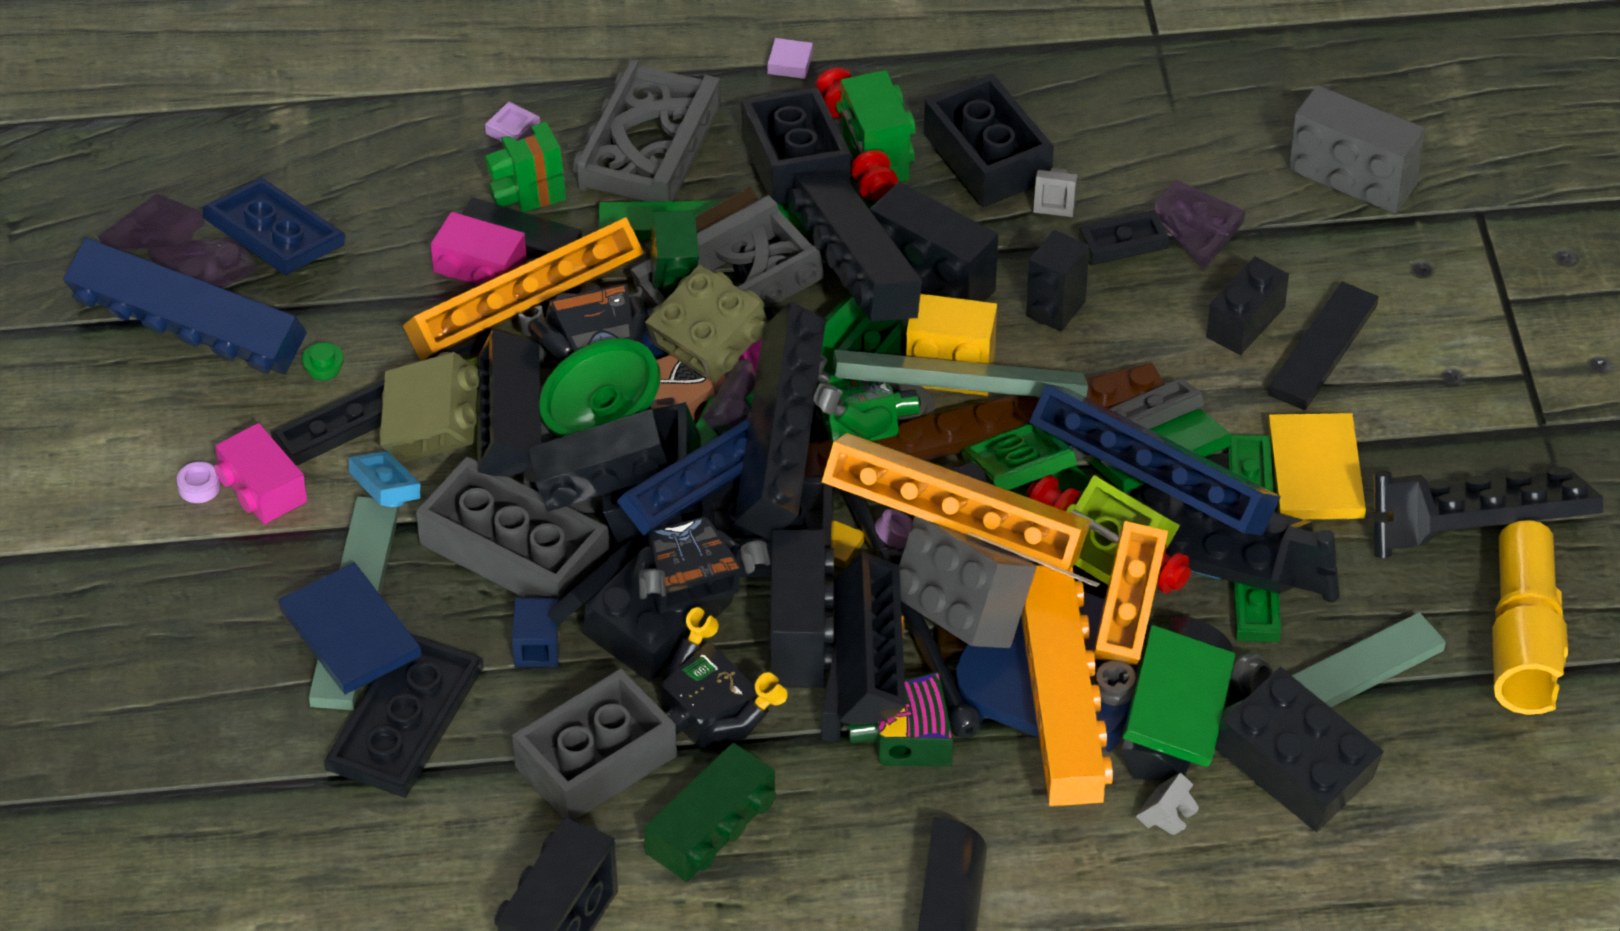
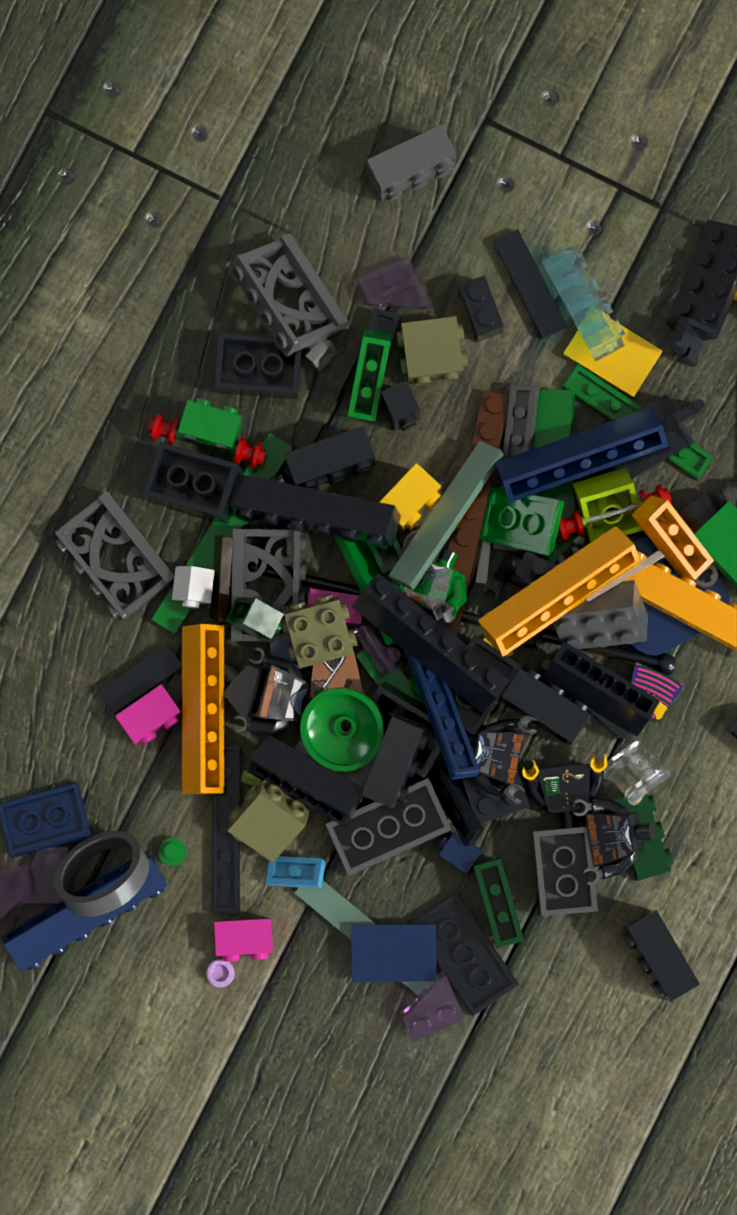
camera: 55 degrees left, 35 degrees up
green hips [484,121,567,213] -> none
lavender tile [485,101,540,142] -> none
lavender tile [768,38,813,79] -> none
none -> dark grey piece [54,831,149,917]
none -> white brick [172,566,214,608]
none -> dark grey fence [229,233,348,357]
none -> green brick [348,329,391,422]
none -> olive brick [396,316,468,385]
none -> clear purple wing [401,971,464,1041]
none -> dark green brick [473,859,524,948]
none -> clear light blue brick [542,246,626,362]
none -> torso [572,798,656,885]
none -> clear plate [604,740,671,805]

